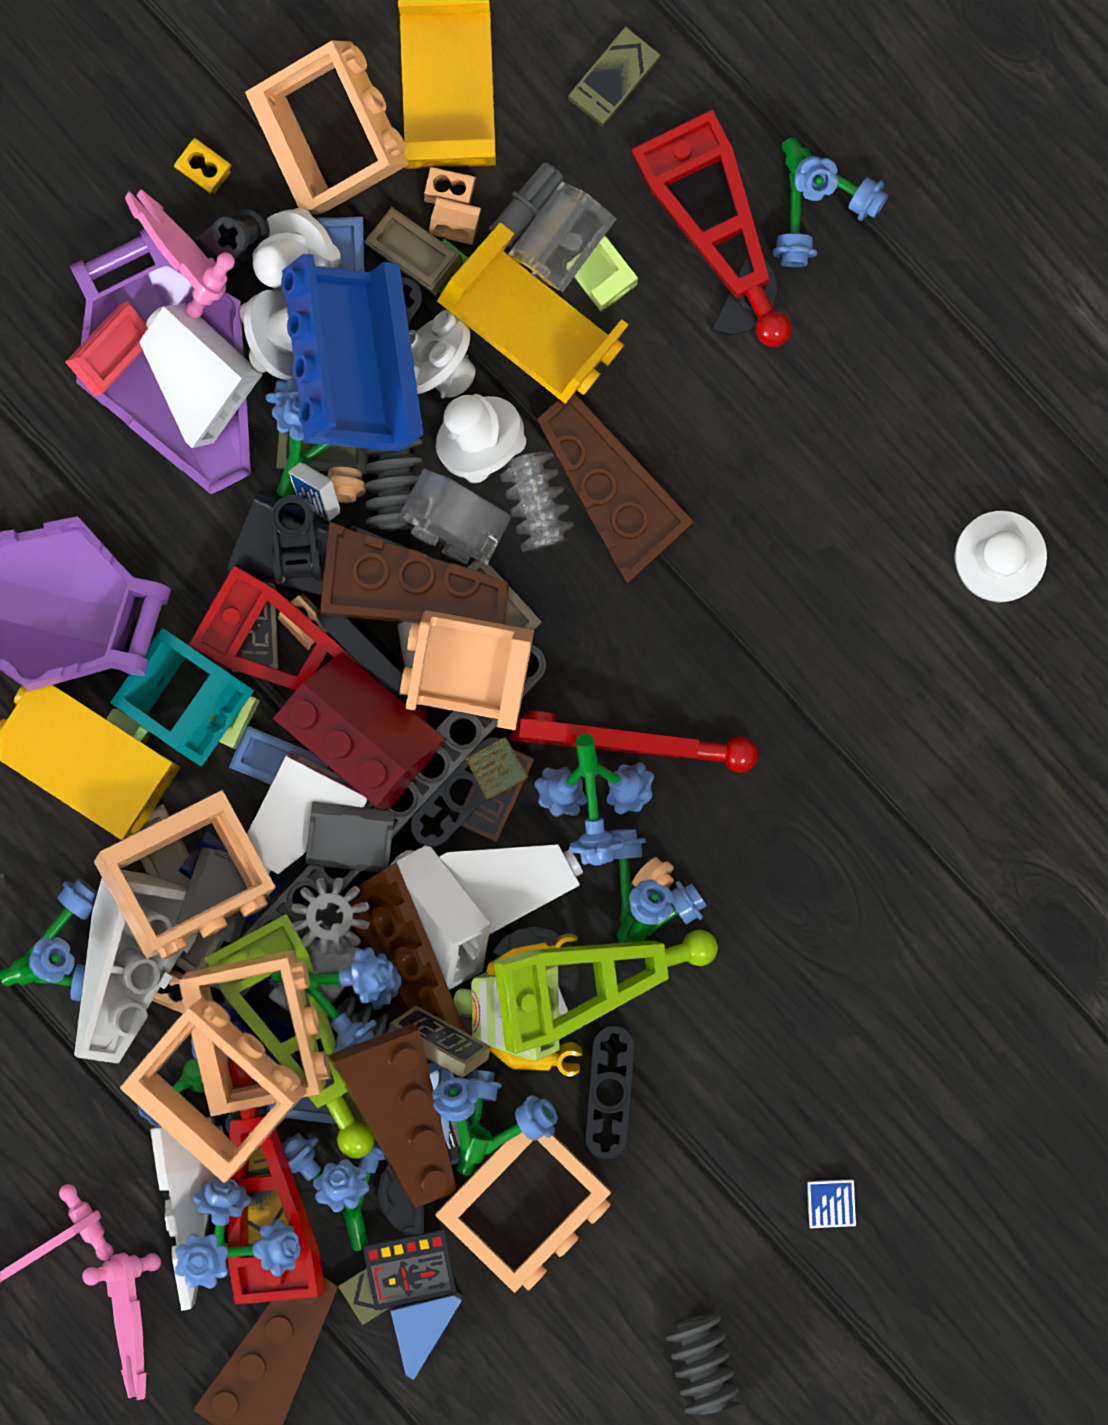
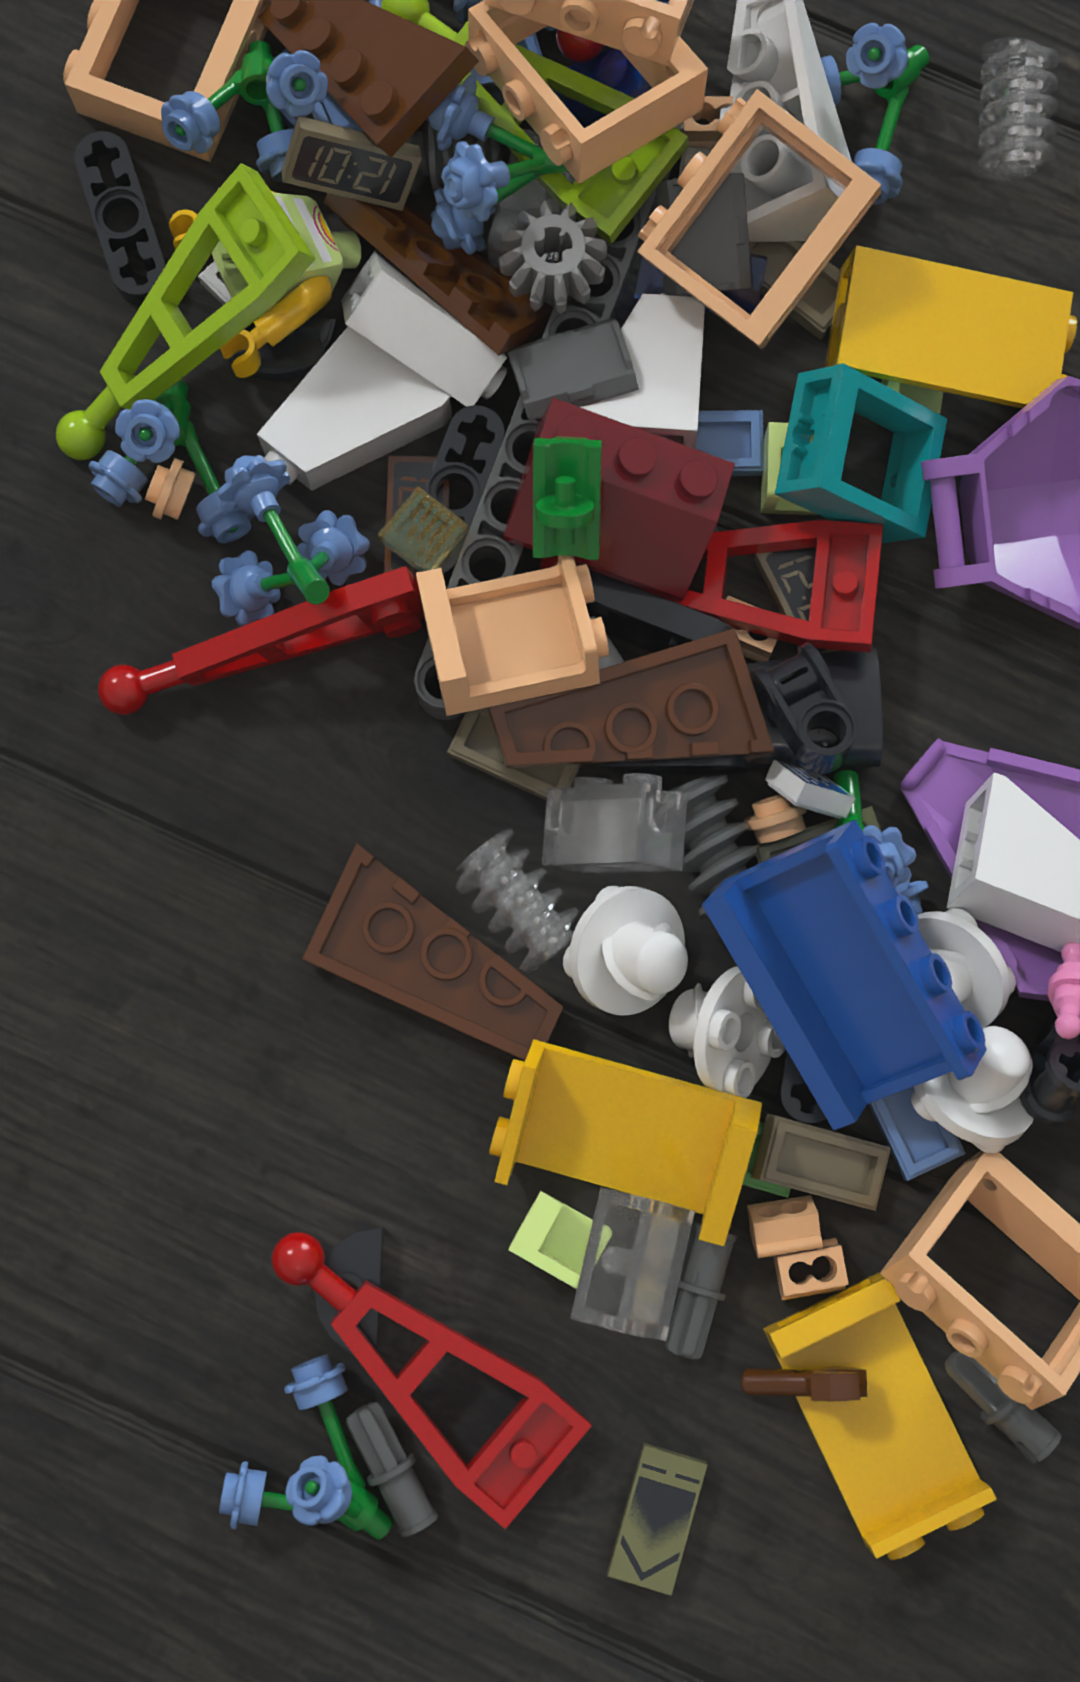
camera: 155 degrees right, 5 degrees down
none -> dark grey axle [346,1402,439,1537]
none -> green hips [533,436,602,560]
none -> reddish brown bar [741,1367,867,1401]
none -> dark grey axle [944,1350,1061,1464]

